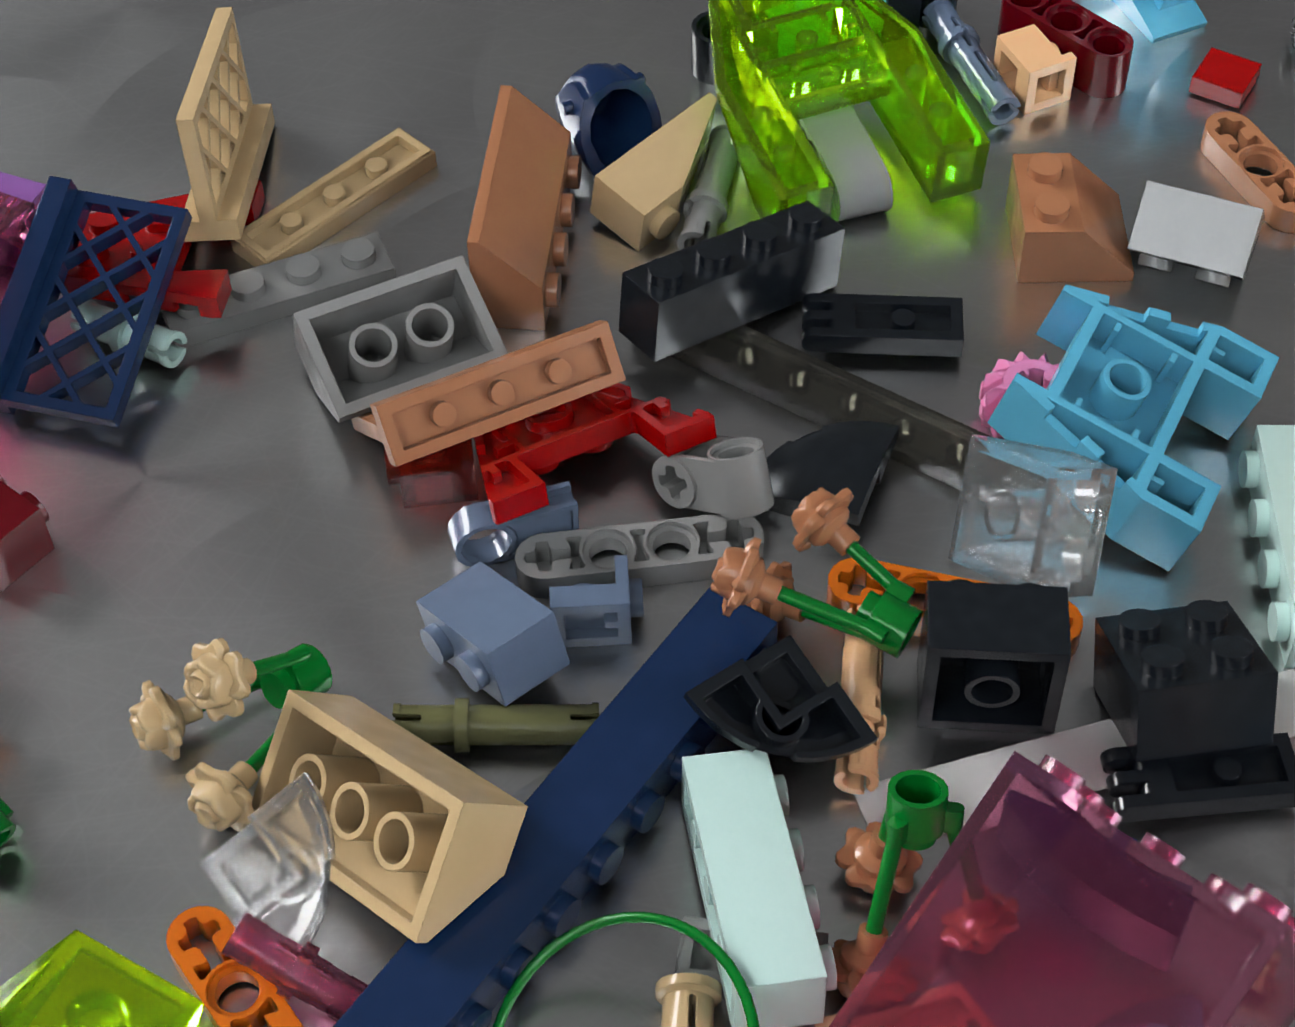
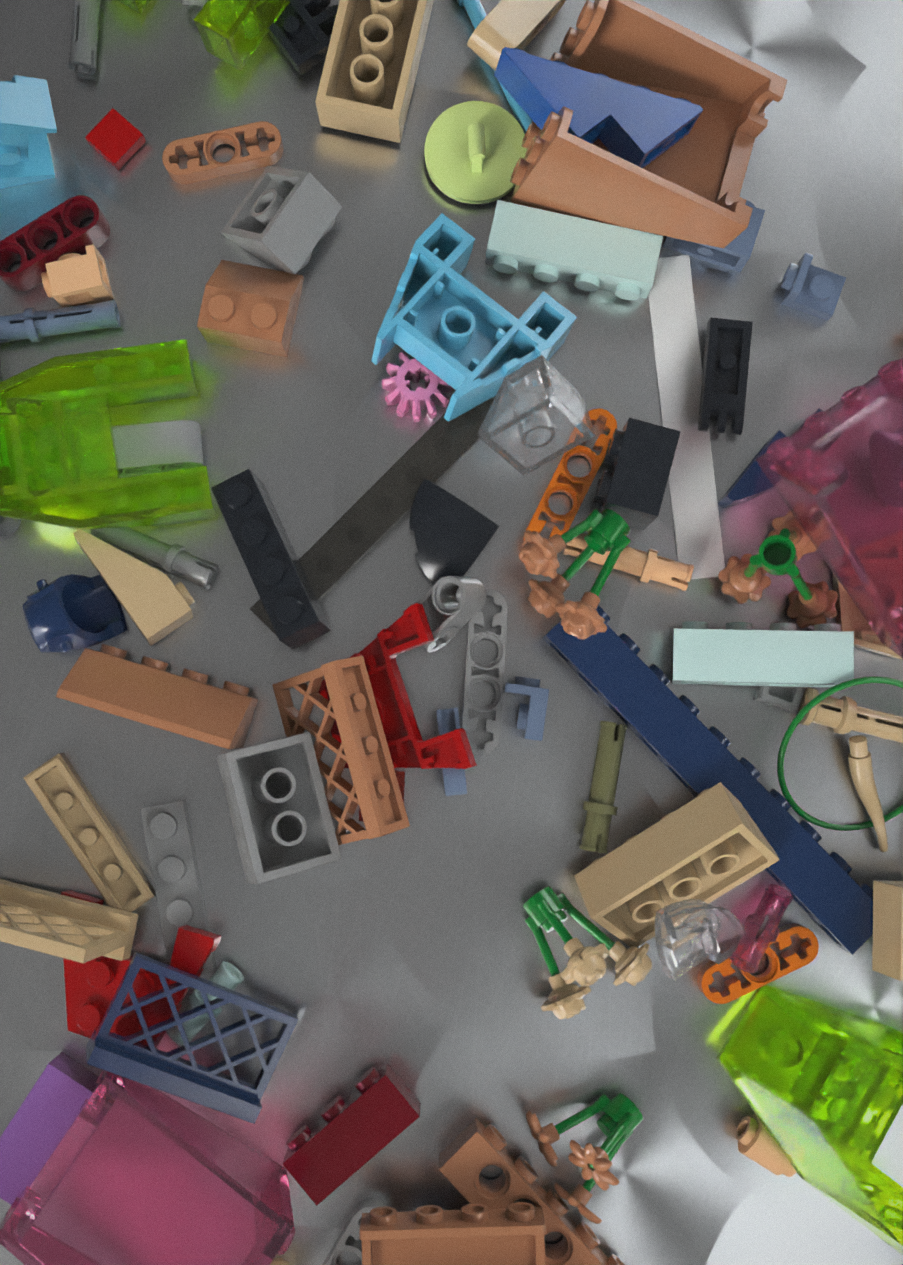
camera: 85 degrees left, 35 degrees up
sand blue brick [416,561,570,707] -> none
black brick [683,635,878,763] -> none
black hinge [801,293,964,357] -> none
black brick [1093,600,1278,762] -> none

